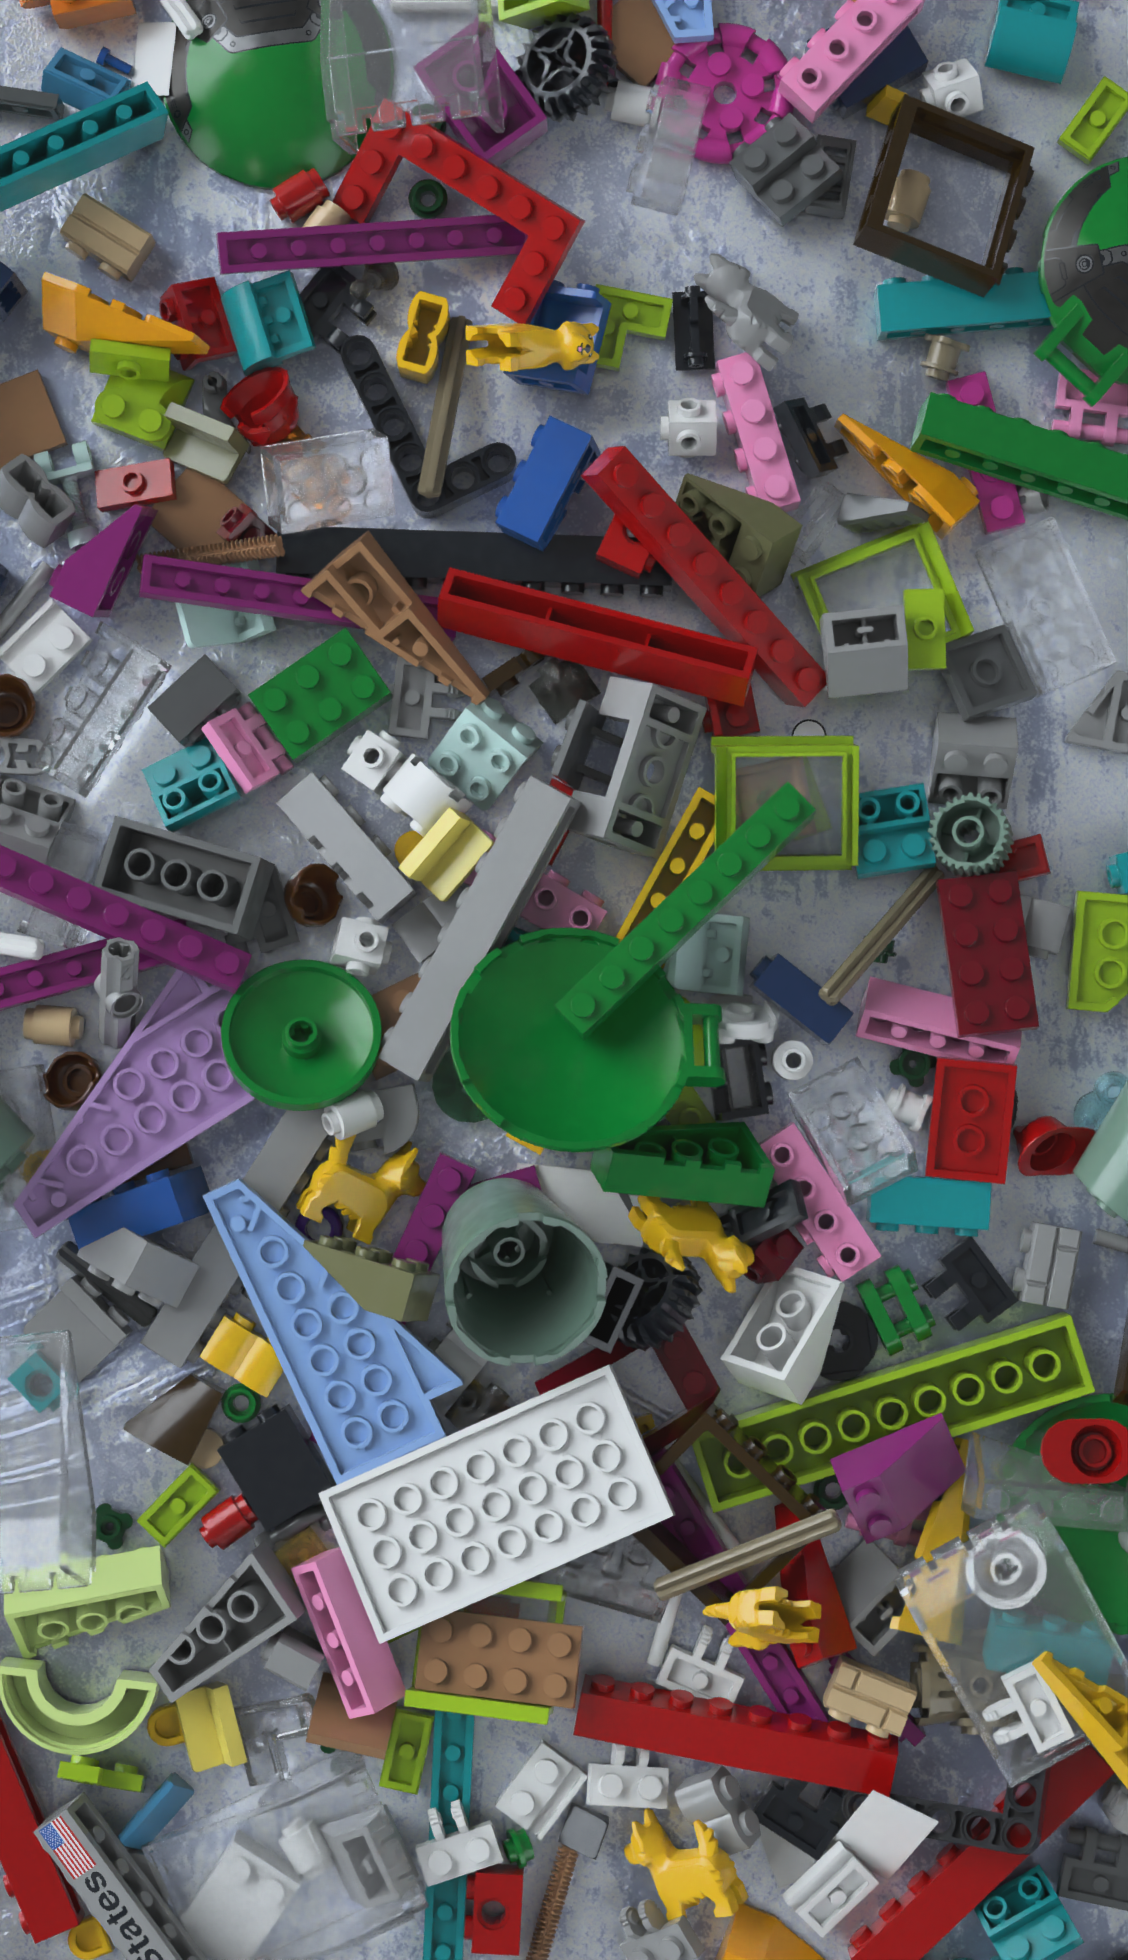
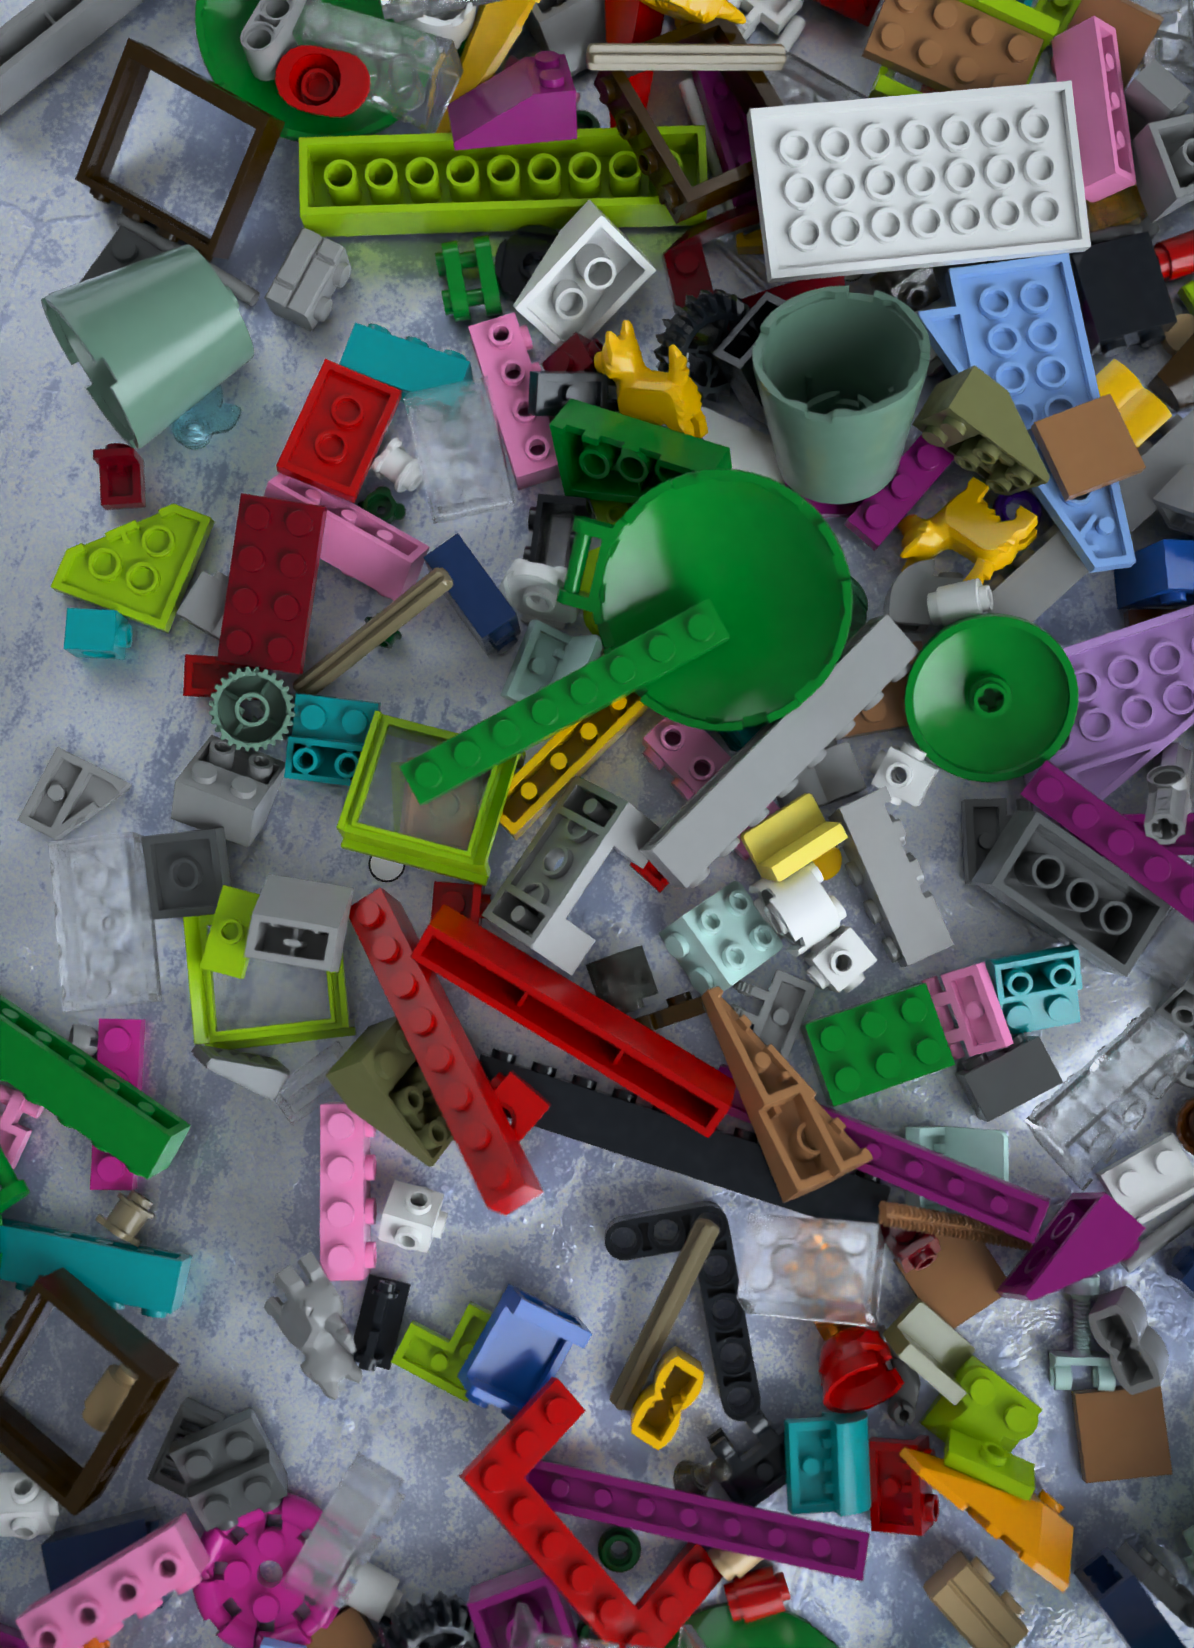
camera: 165 degrees left, 5 degrees down
plate [94,458,177,512] -> none
green plate [221,1383,261,1423] -> none
reddish brown hair [284,864,343,927] -> none
yellow animal [466,321,599,372] -> none
blue wedge [495,416,601,552] -> none
dark grey plate [551,699,624,790] -> none
white brick [771,1040,813,1080] -> none
black plate [773,397,849,480] -> none
light orange wedge [834,414,980,540] -> none
yellow tile [865,85,908,125] -> none
black plate [921,1236,1019,1331] -> none
red piece [1013,1116,1096,1176] -> none
none -> medium nougat tile [1031,394,1146,502]

